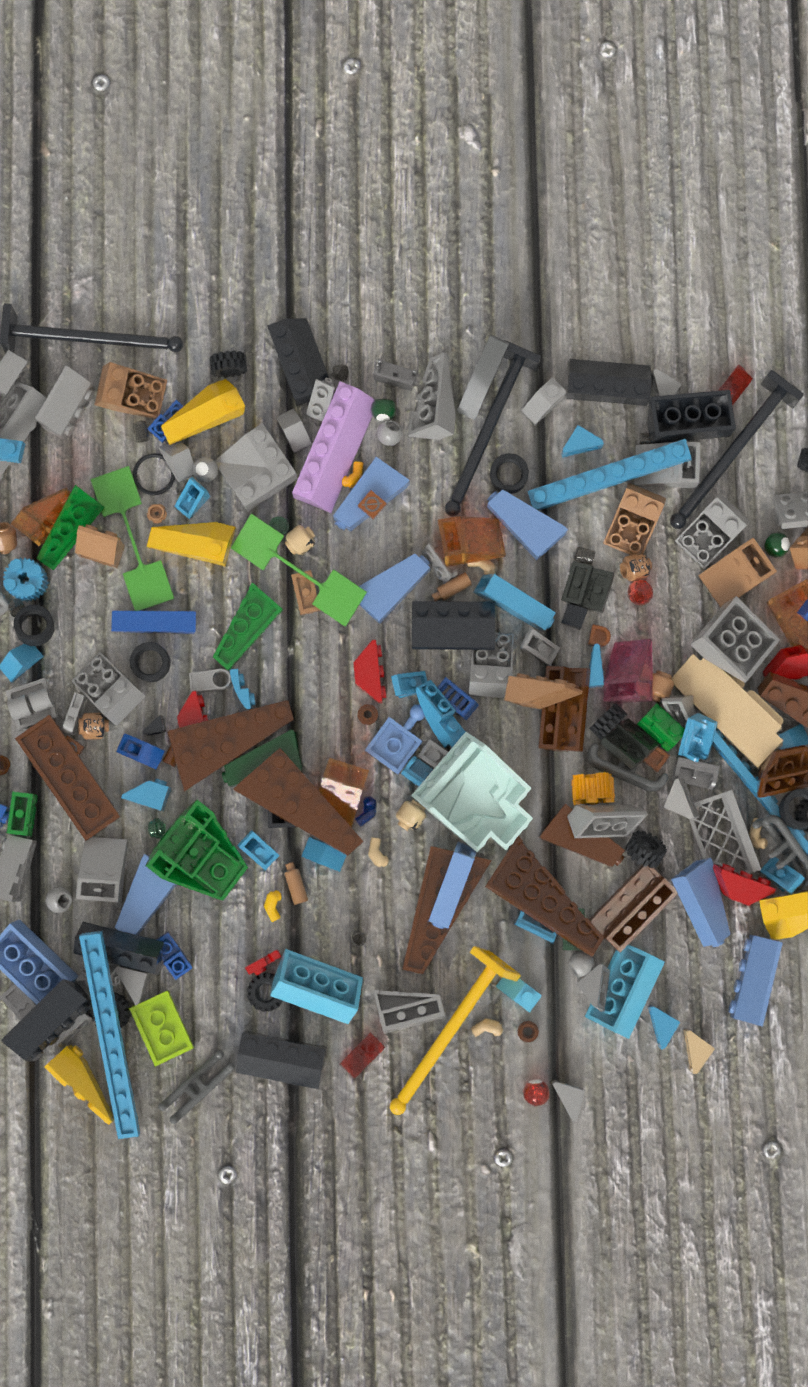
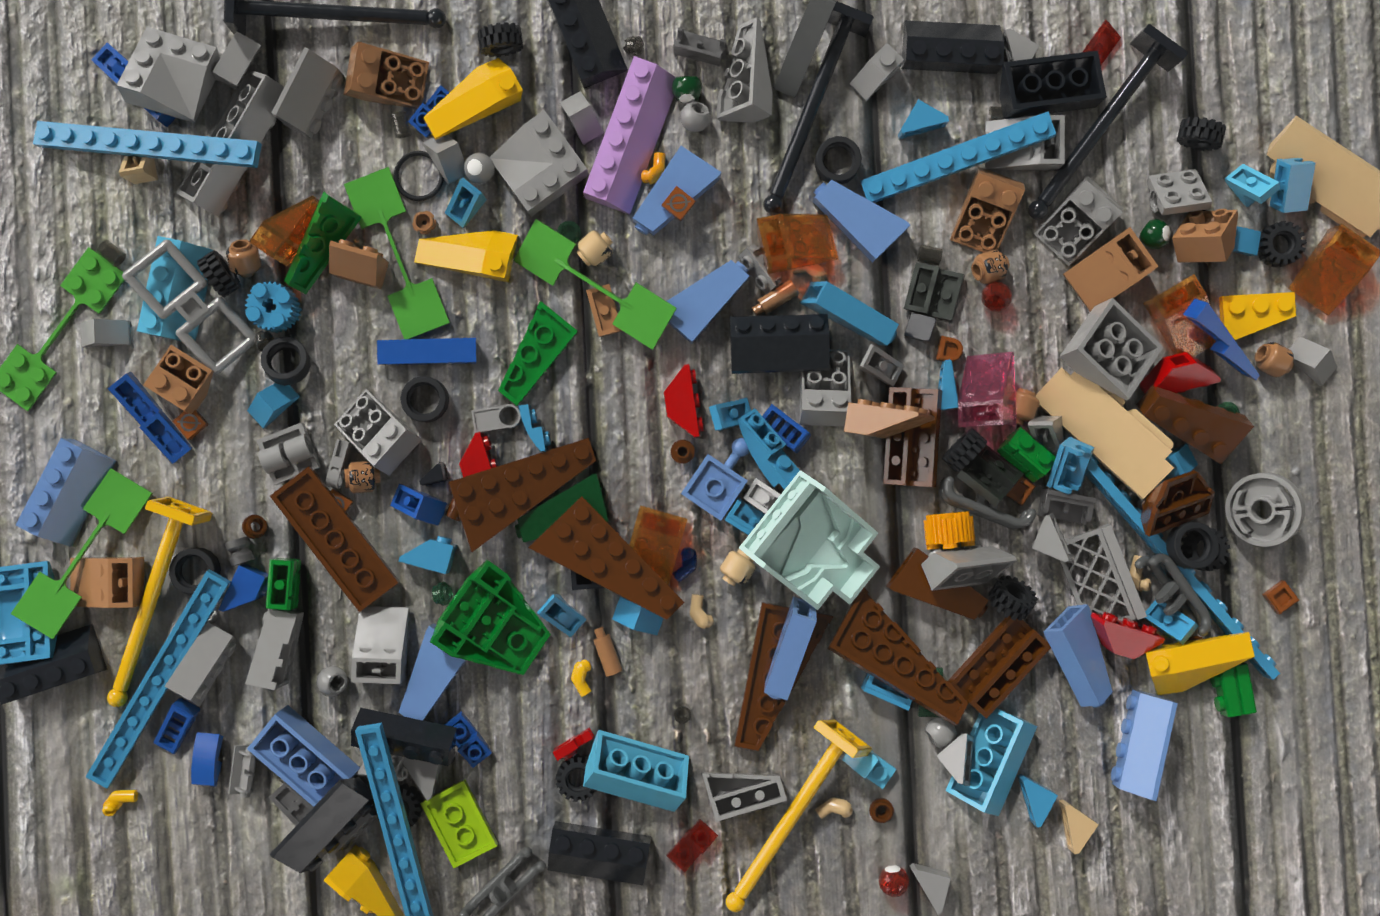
camera: 10 degrees left, 5 degrees up
light grey hinge [306,378,335,422] -> none

